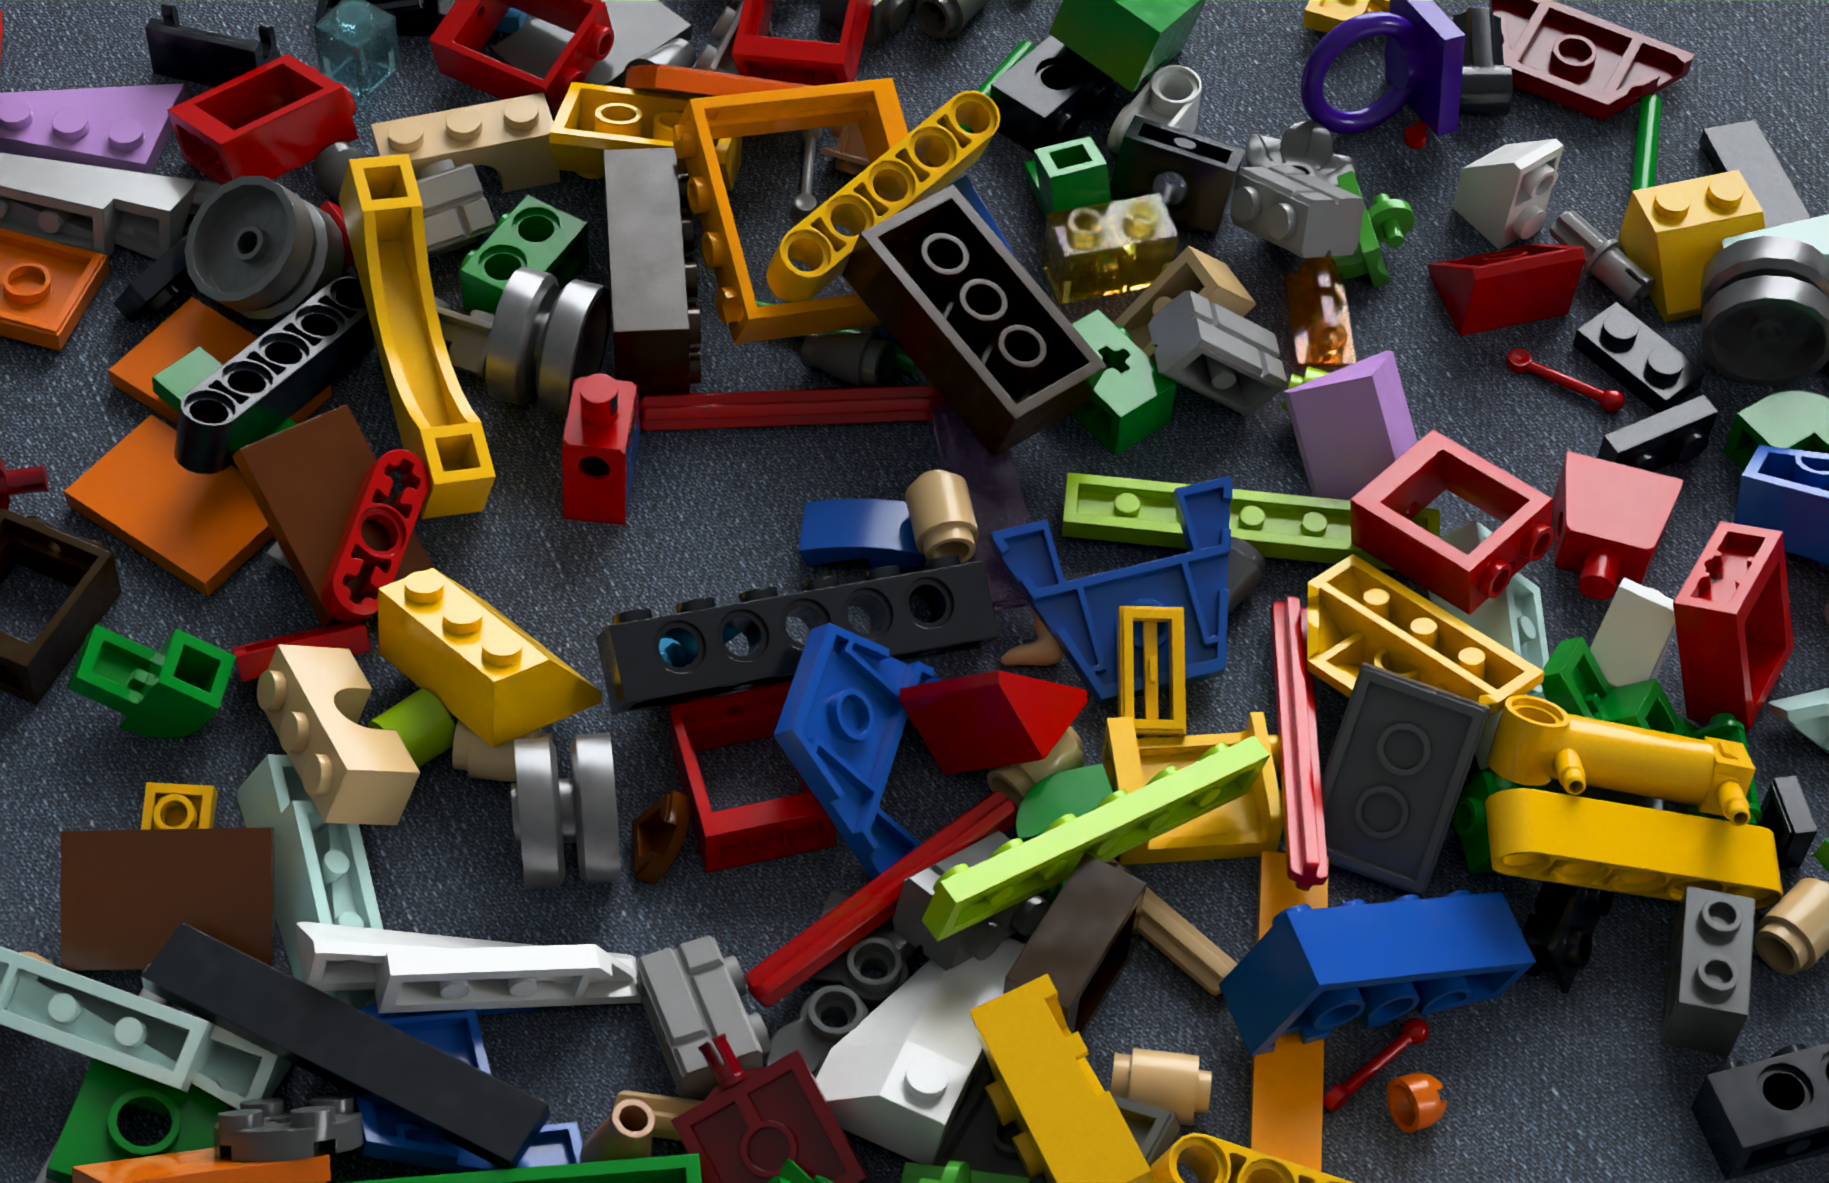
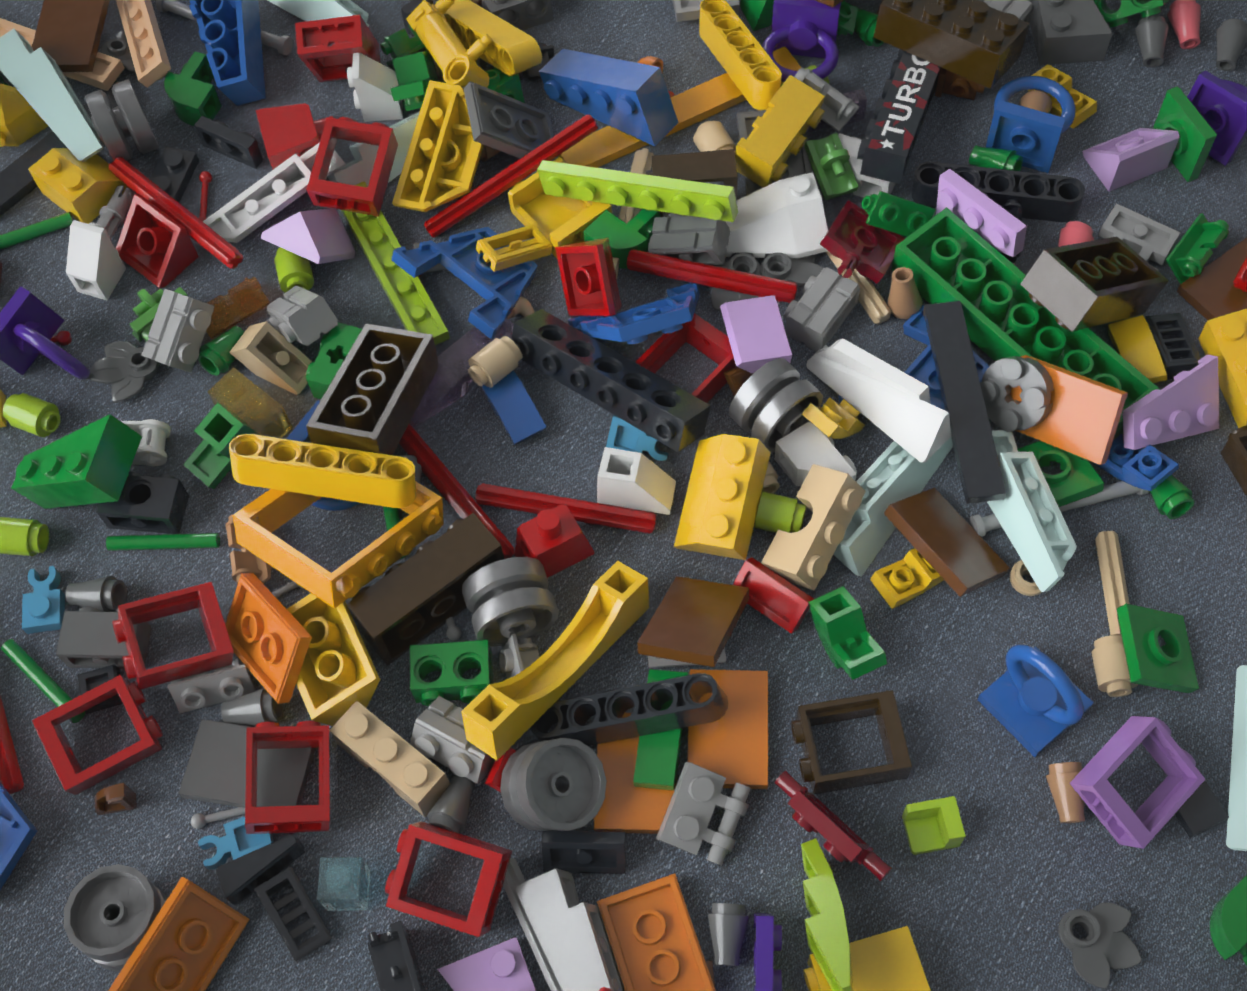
camera: 115 degrees left, 10 degrees up
red beam [322,449,430,624] -> none
black brick [1110,115,1245,234] -> none
none -> lime brick [3,393,60,438]
none -> red axle [109,157,243,269]
none -> green cone [198,326,244,376]
none -> white wedge [203,142,346,243]
none -> red axle [475,483,656,534]
none -> white slope [597,447,676,515]
none -> light grey plate [656,762,751,866]
none -> lavender slope [720,295,792,373]
none -> white slope [774,421,857,487]
none -> yellow slope [801,397,865,439]

